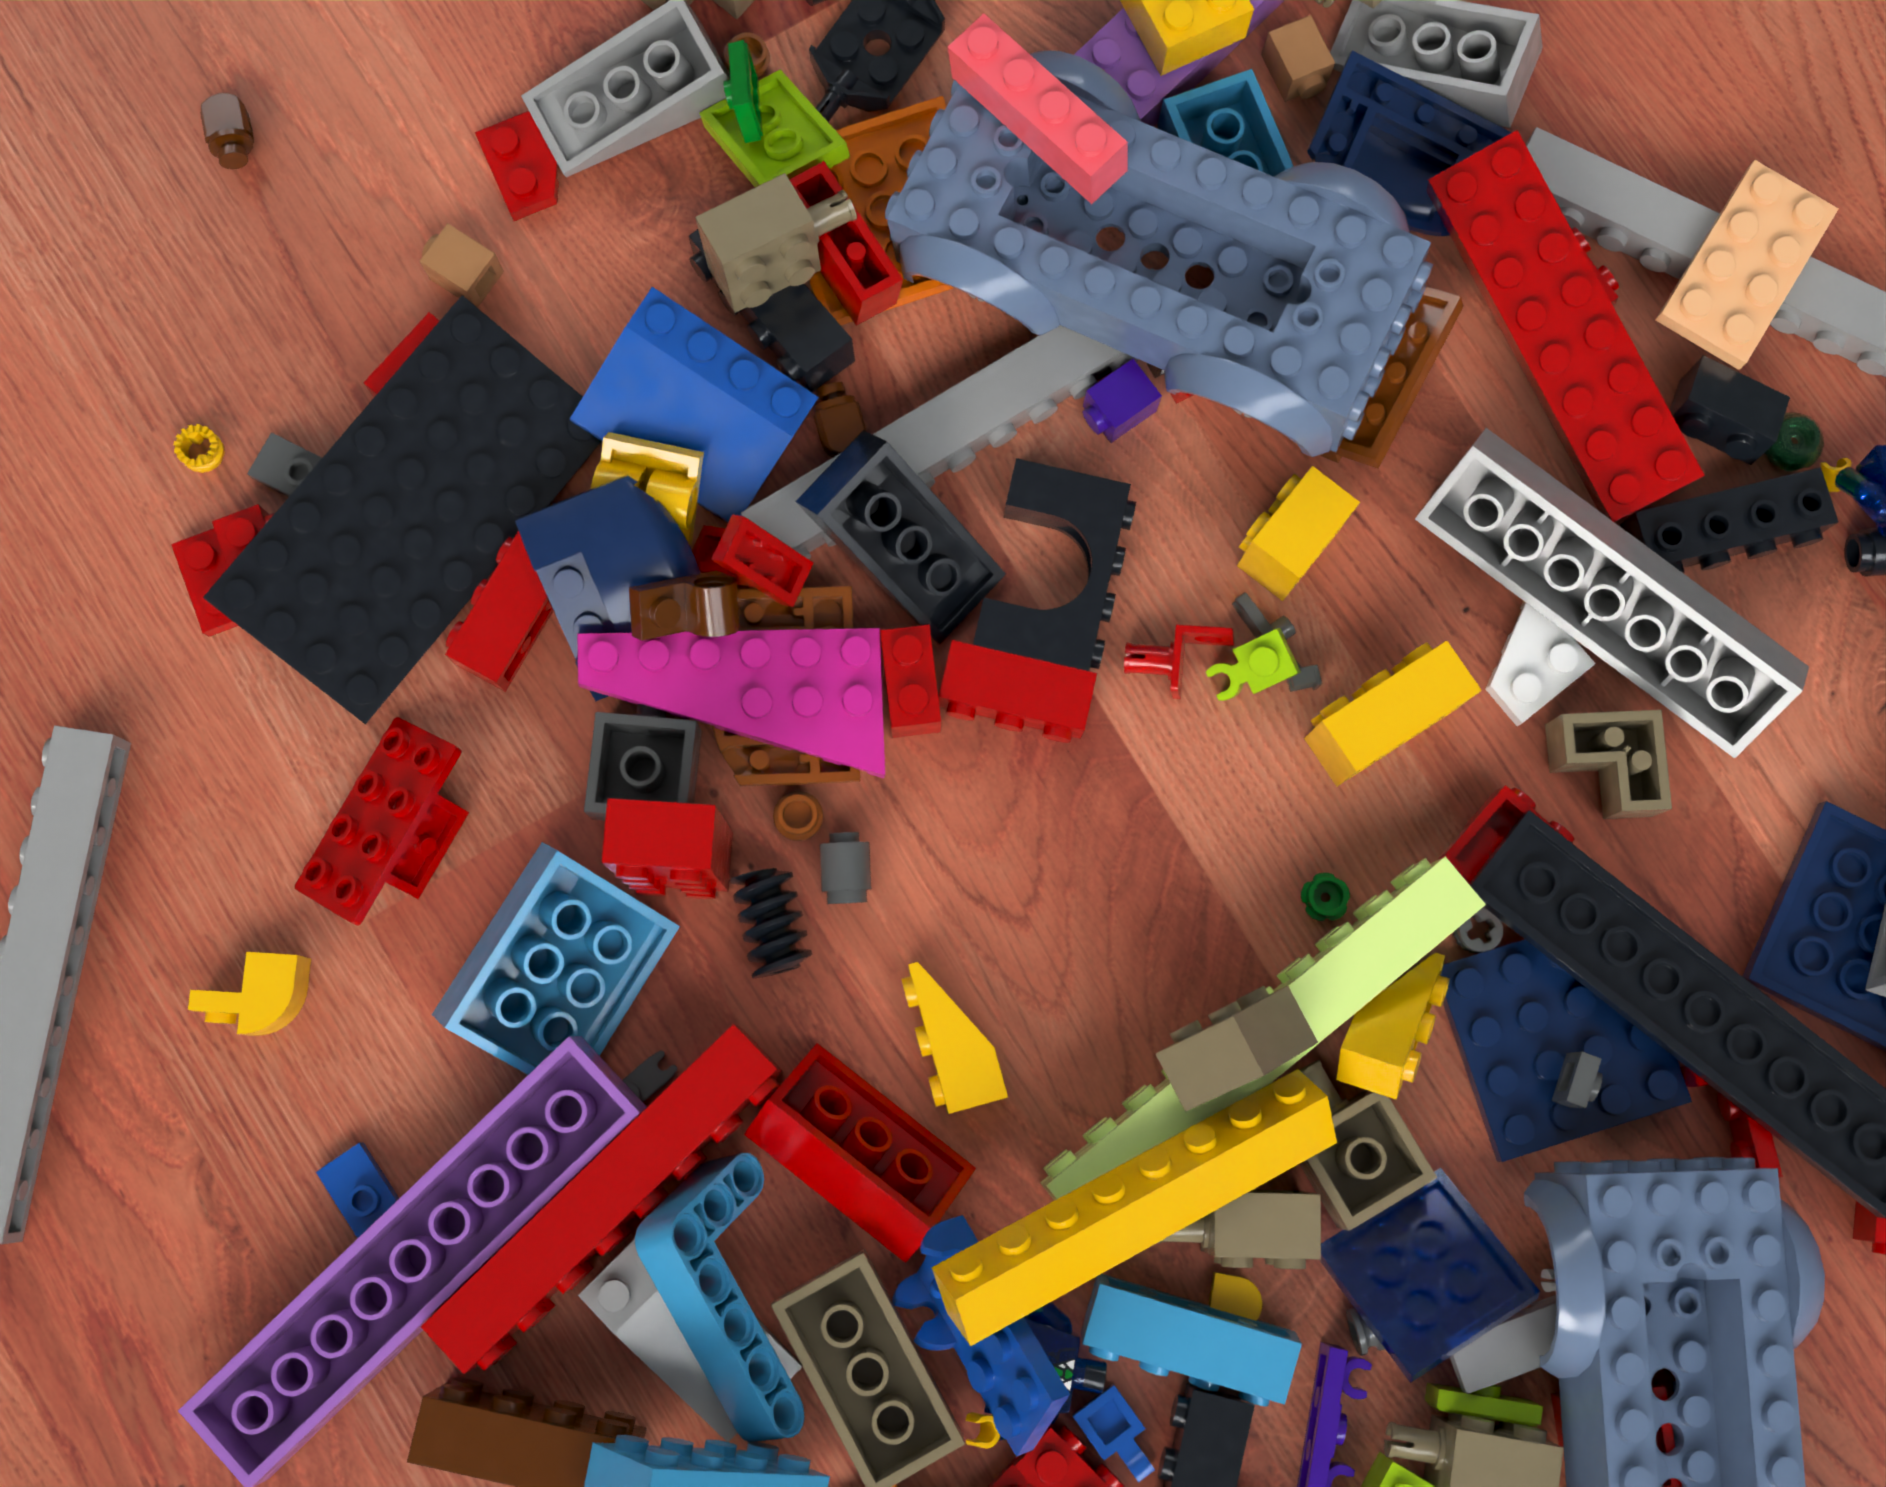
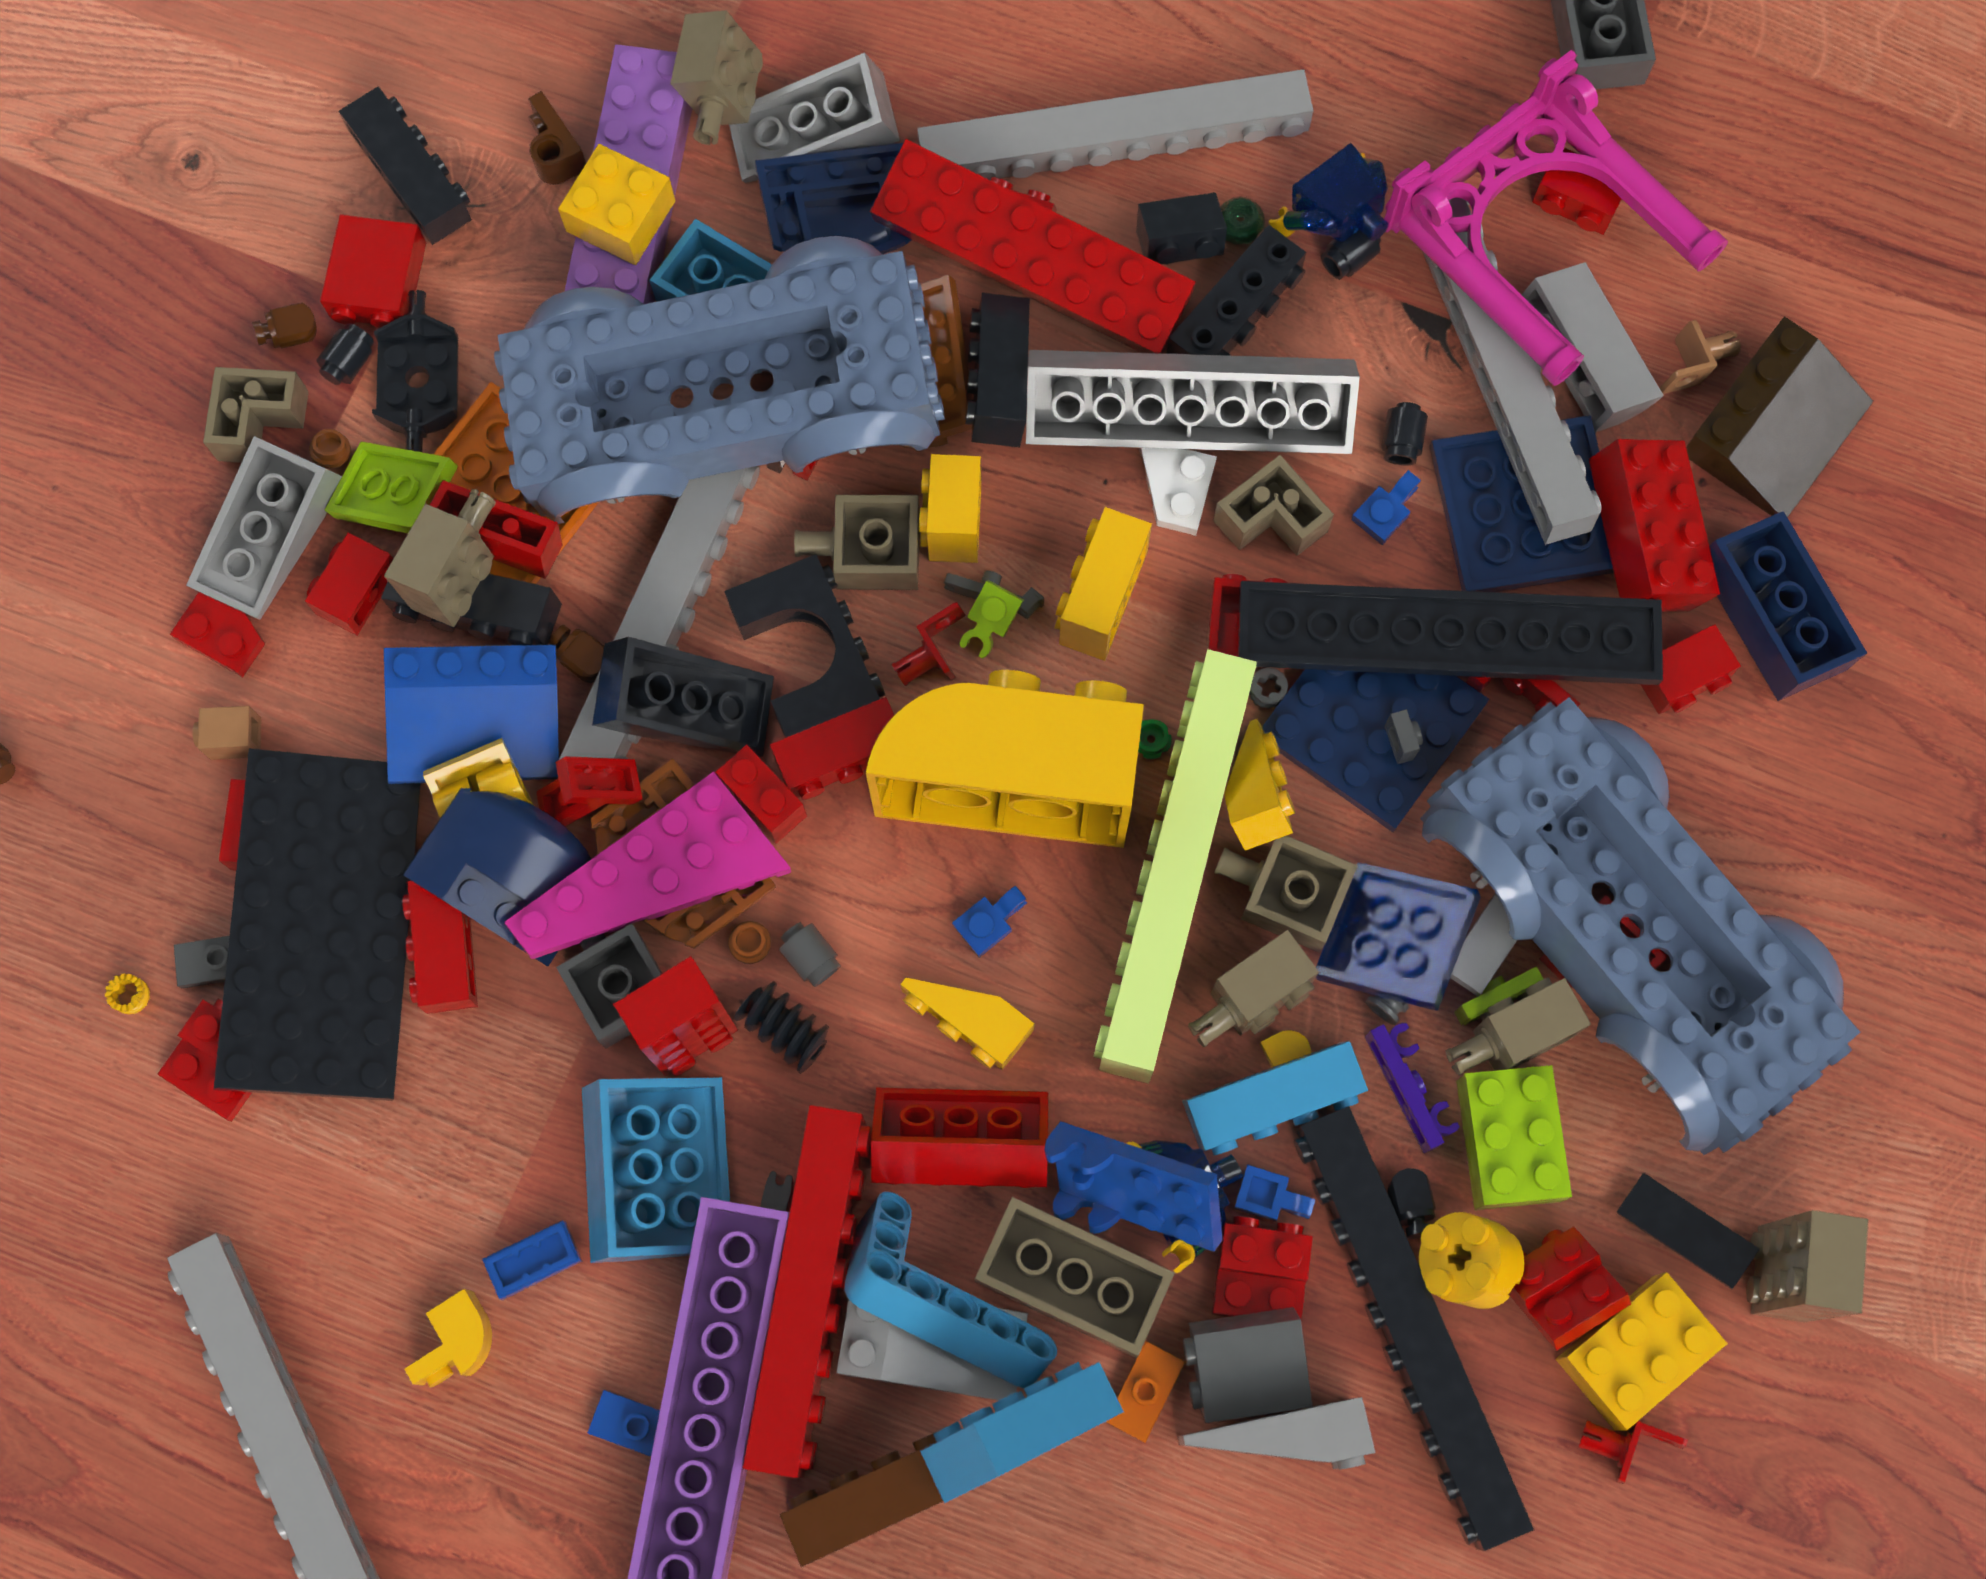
camera: 30 degrees left, 5 degrees down
red bracket [295,717,469,926] -> none
reddish brown plate [629,570,739,641] -> none
green plate [723,40,763,143] -> none
yellow brick [931,1069,1337,1346] -> none
coral brick [947,13,1128,204] -> none
dark purple brick [1082,358,1162,443] -> none
dark tan brick [1156,985,1318,1112] -> none
medium nougat brick [1261,15,1335,102] -> none
light nougat plate [1655,160,1839,370] -> none
none -> red brick [305,532,393,636]
none -> blue plate [482,1220,583,1300]
none -> dark tan brick [794,495,920,590]
none -> yellow brick [866,670,1144,848]
none -> blue plate [952,886,1027,958]
none -> black brick [965,293,1030,448]
none -> blue plate [1351,470,1421,545]
none -> black brick [1382,402,1428,466]

